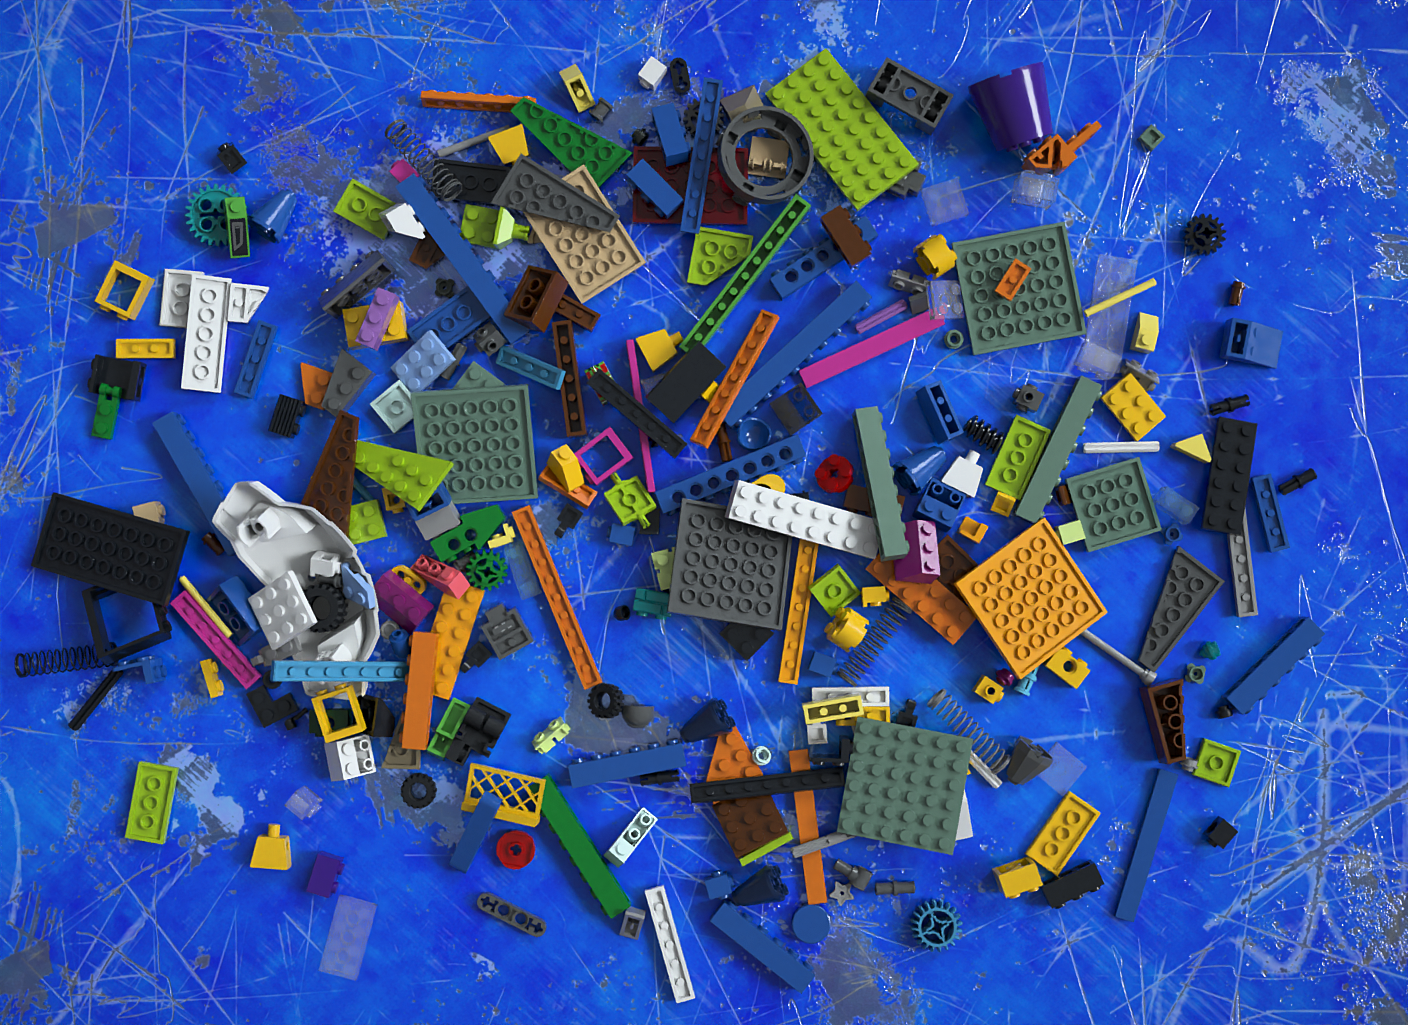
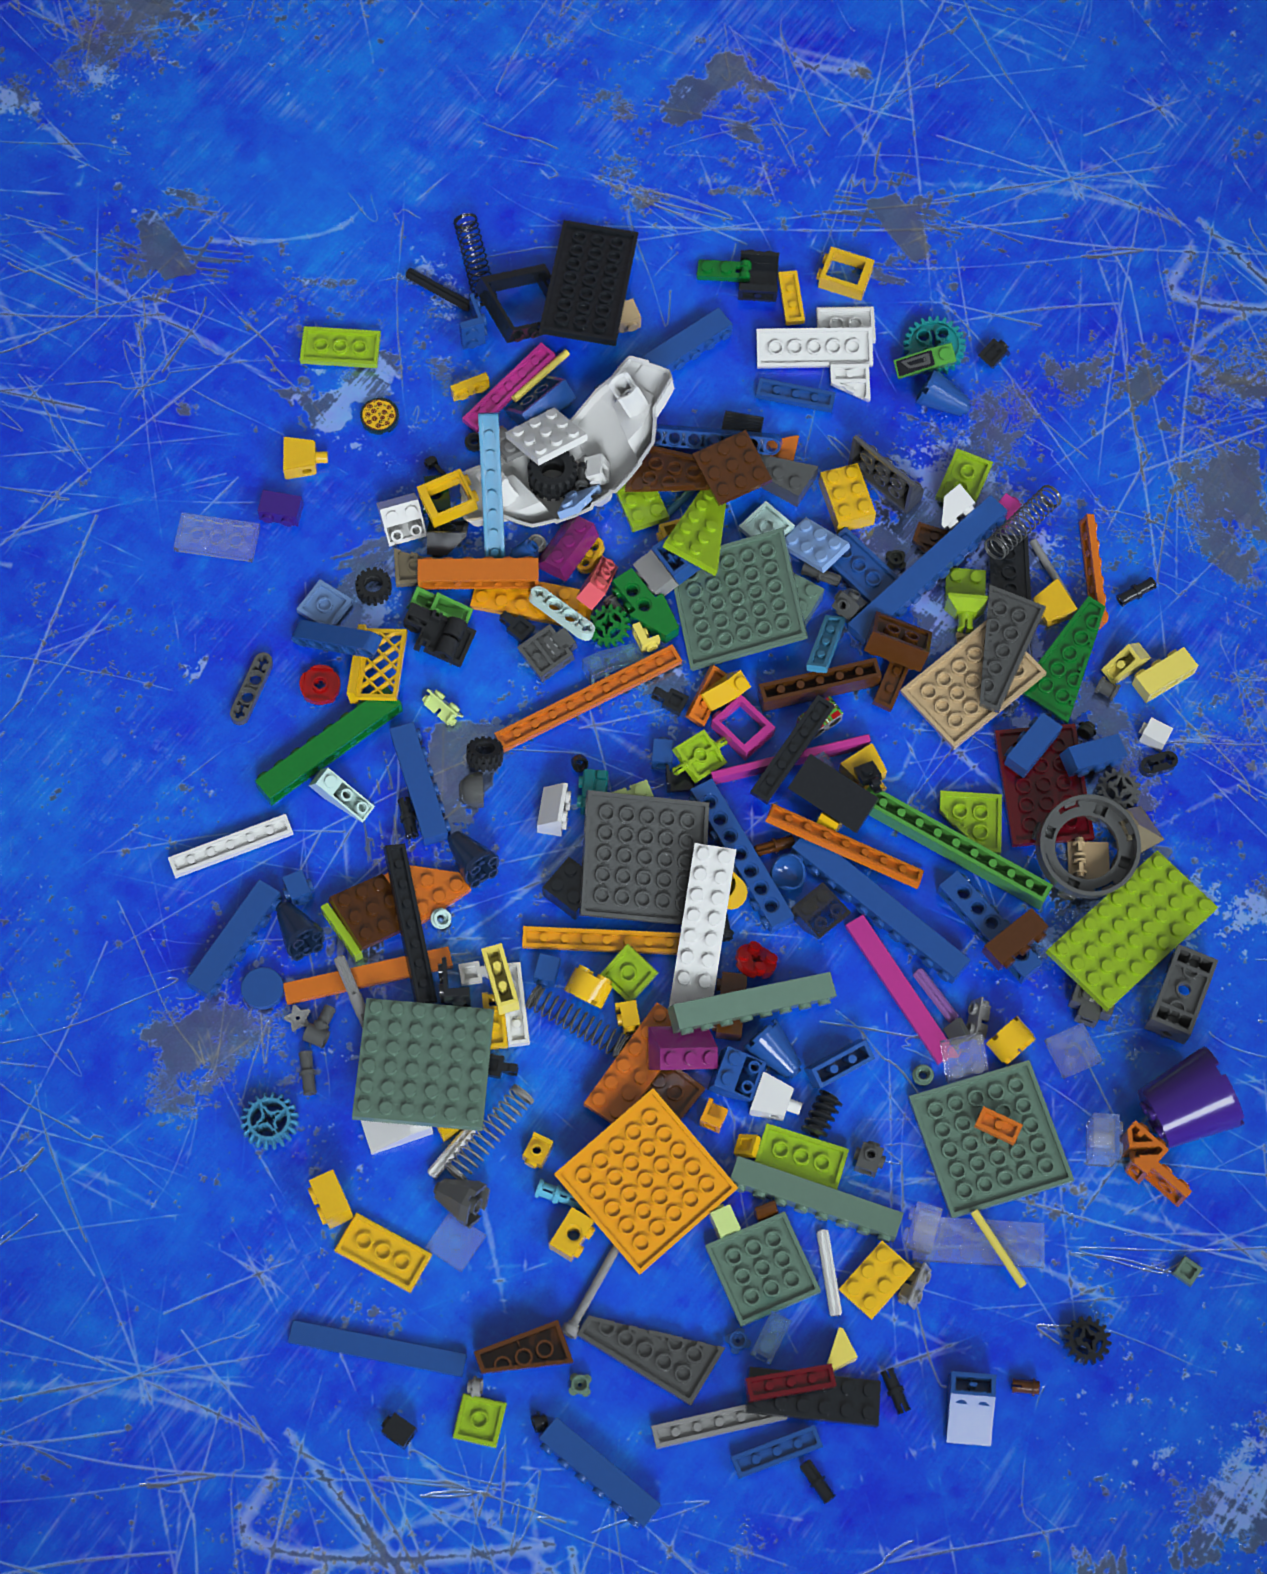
camera: 80 degrees right, 20 degrees down
reddish brown pin [201,532,225,556] -> none
black plate [246,685,299,728] -> none
clear brick [284,785,323,820] -> none
medium lavender brick [355,287,400,351] -> none
light grey slope [619,906,646,940] -> none
blue plate [680,77,723,235] -> none
magenta plate [996,668,1014,686] -> none
black brick [1040,859,1104,909] -> none
light yellow slope [1130,312,1159,354] -> none
teal plate [1199,641,1221,660] -> none
none -> medium blue plate [296,579,353,625]
none -> tile [360,397,399,435]
none -> light aqua beam [529,586,595,641]
none -> white slope [537,783,571,836]
none -> blue beam [654,424,783,455]
none -> reddish brown plate [692,430,772,506]
none -> dark red plate [744,1363,837,1402]
none -> black plate [854,760,882,794]
none -> black pin [1116,577,1157,607]
none -> light yellow brick [1132,647,1198,703]

